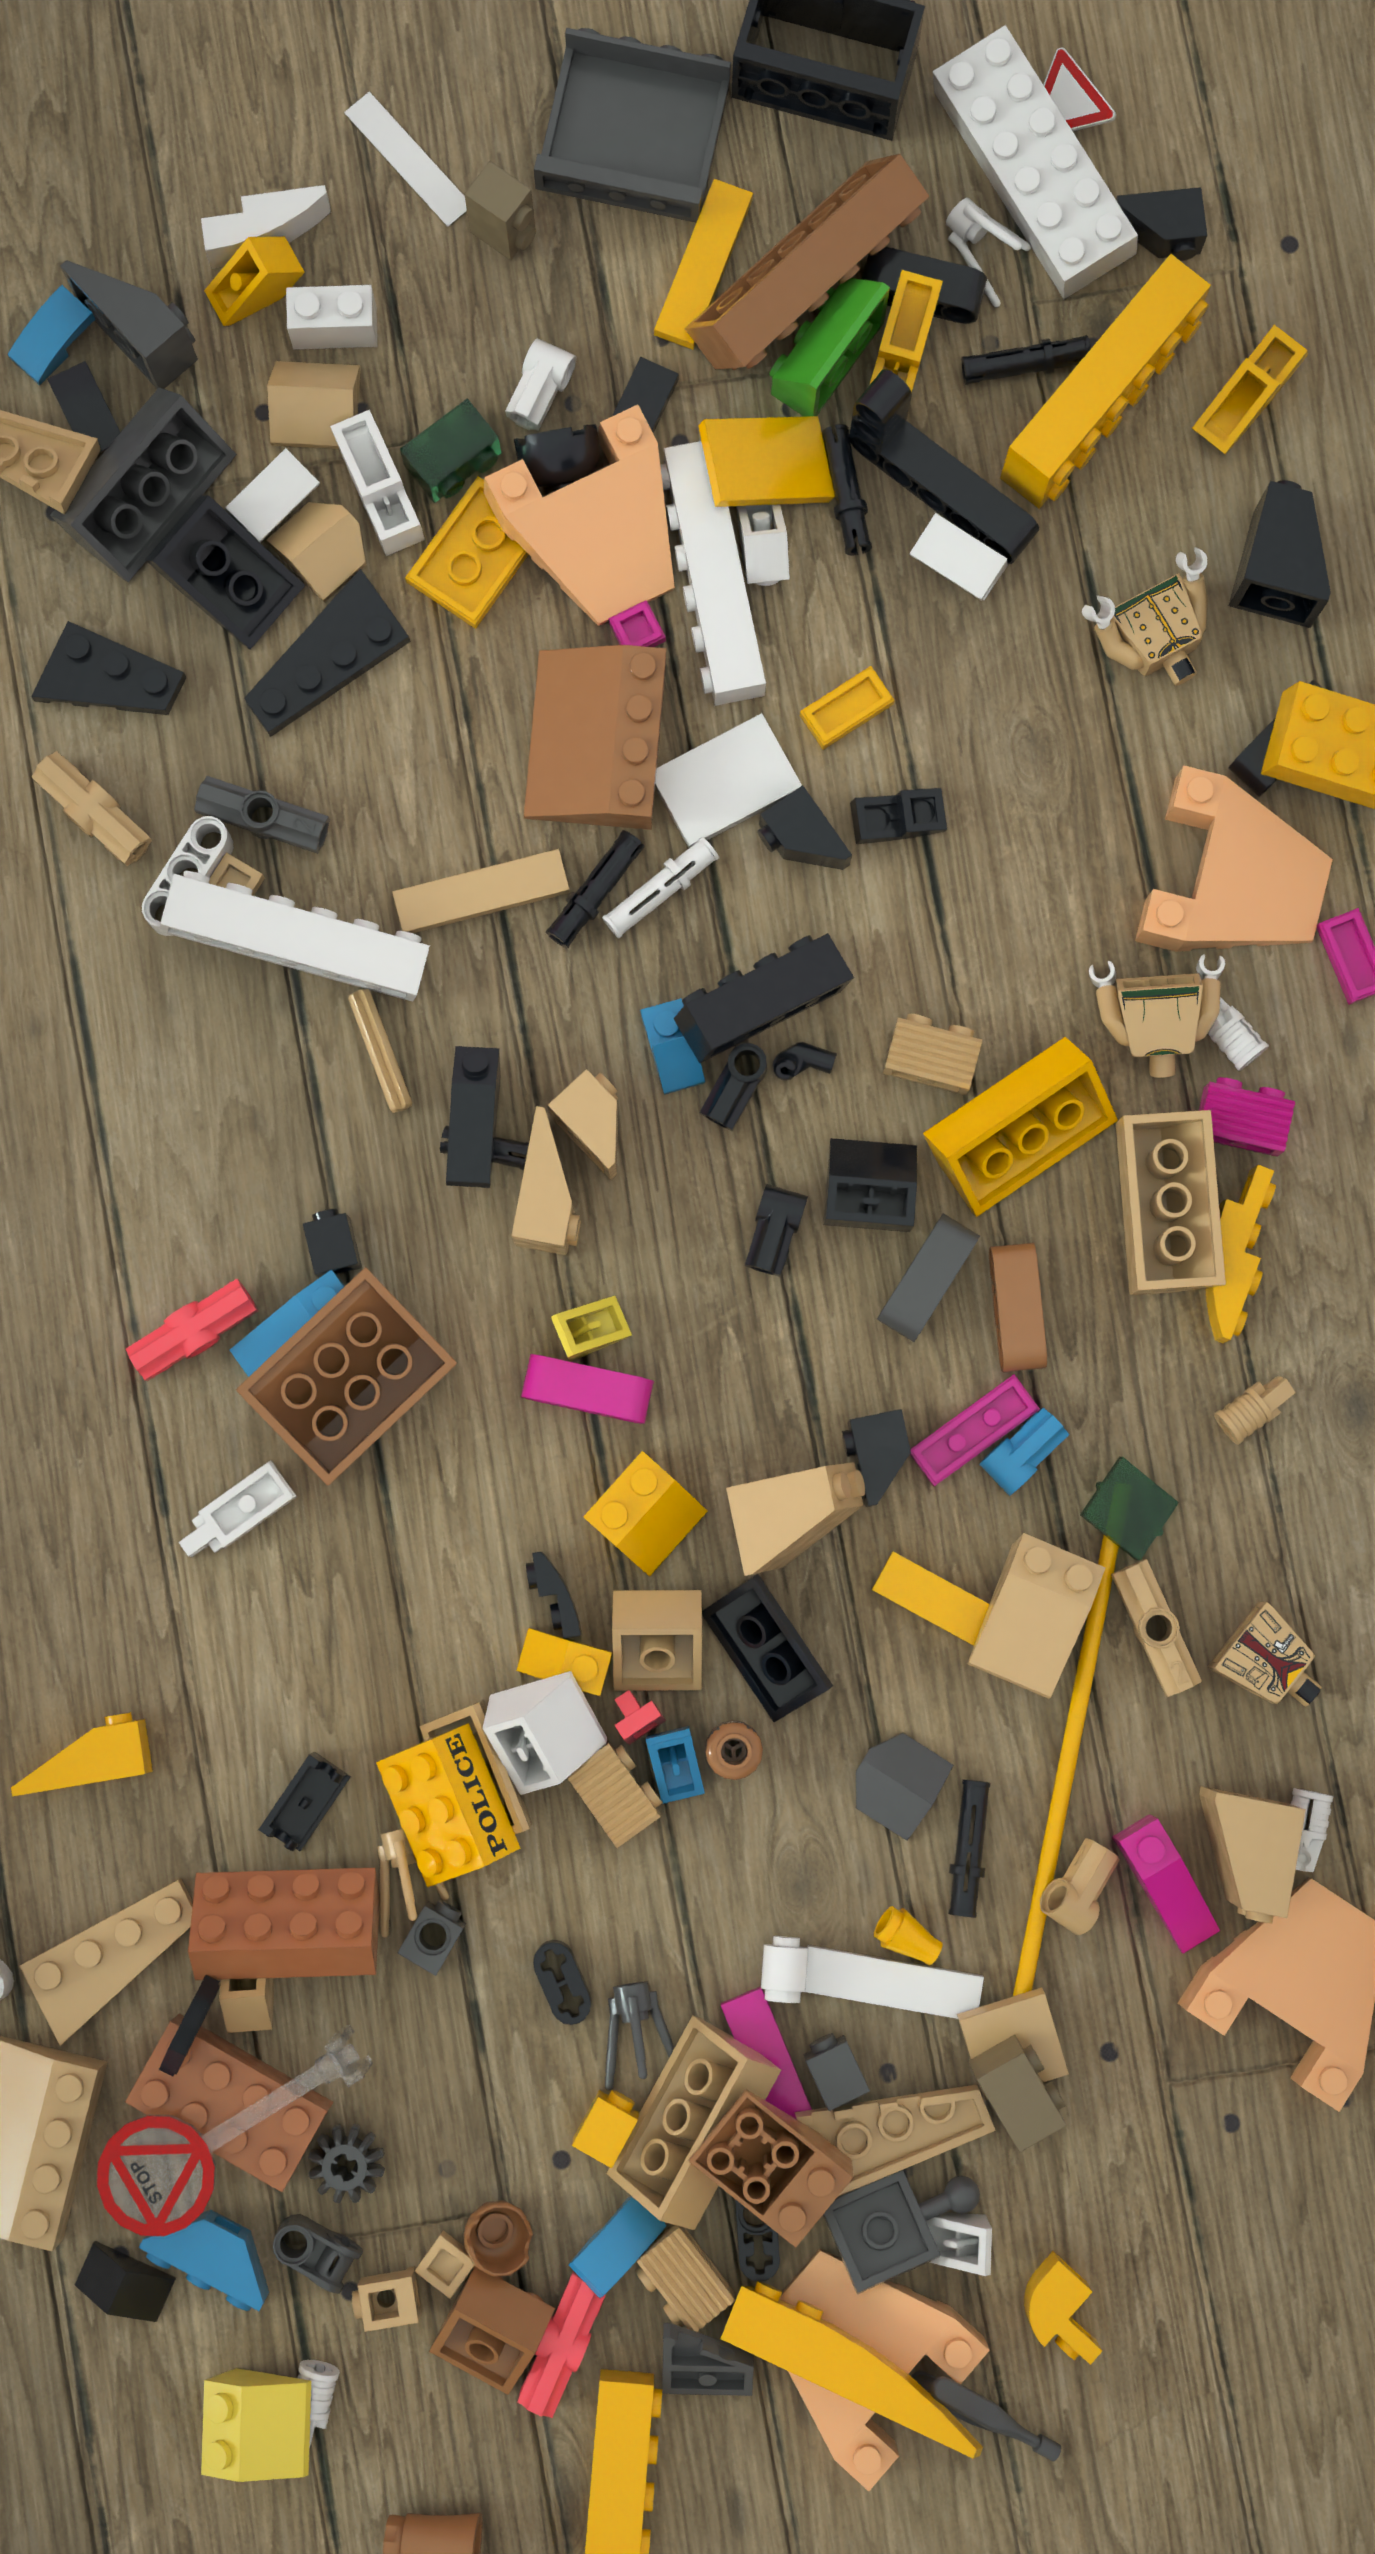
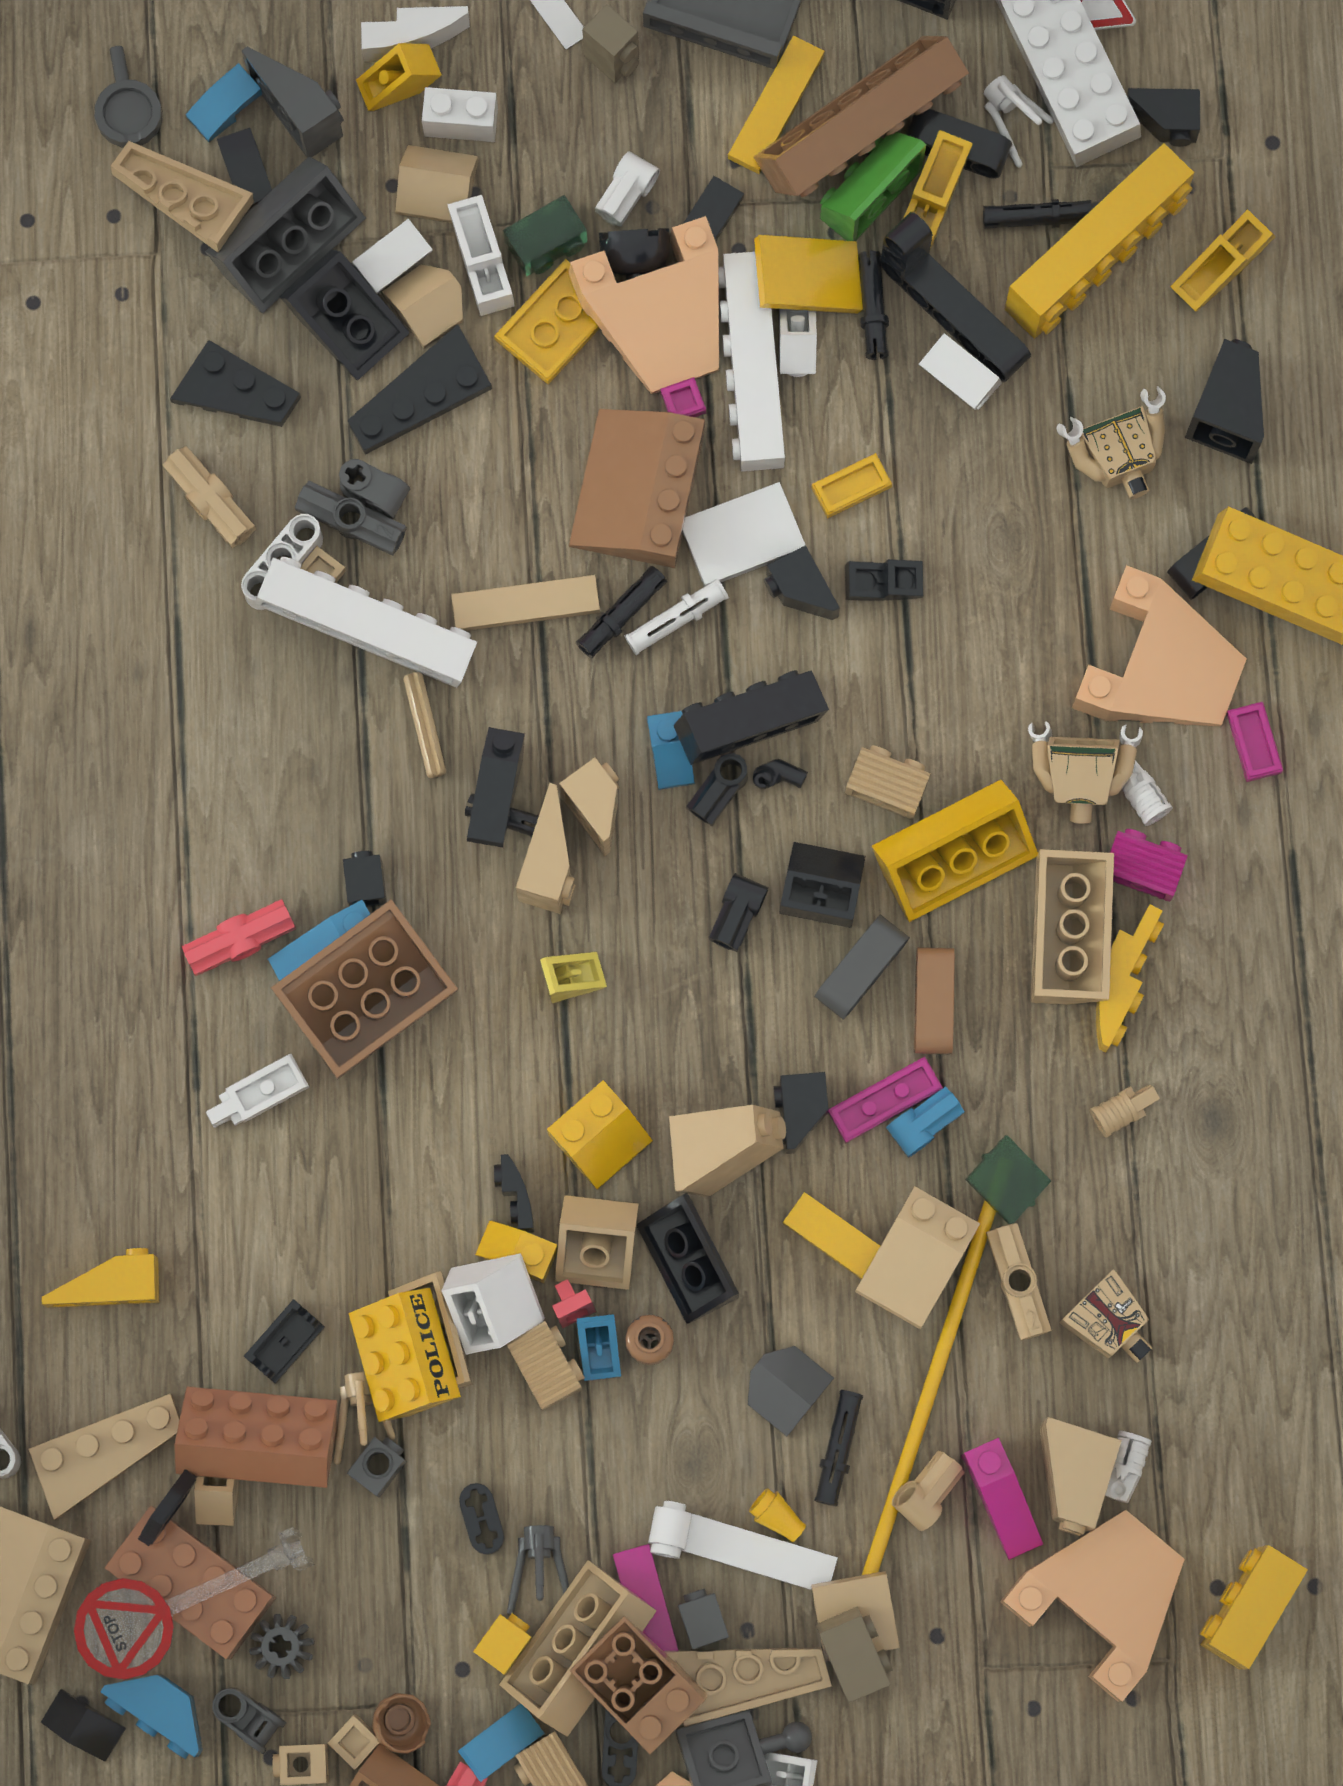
camera: 10 degrees right, 5 degrees down
dark pink beam [521,1354,654,1424] -> none
none -> dark grey piece [339,459,410,519]

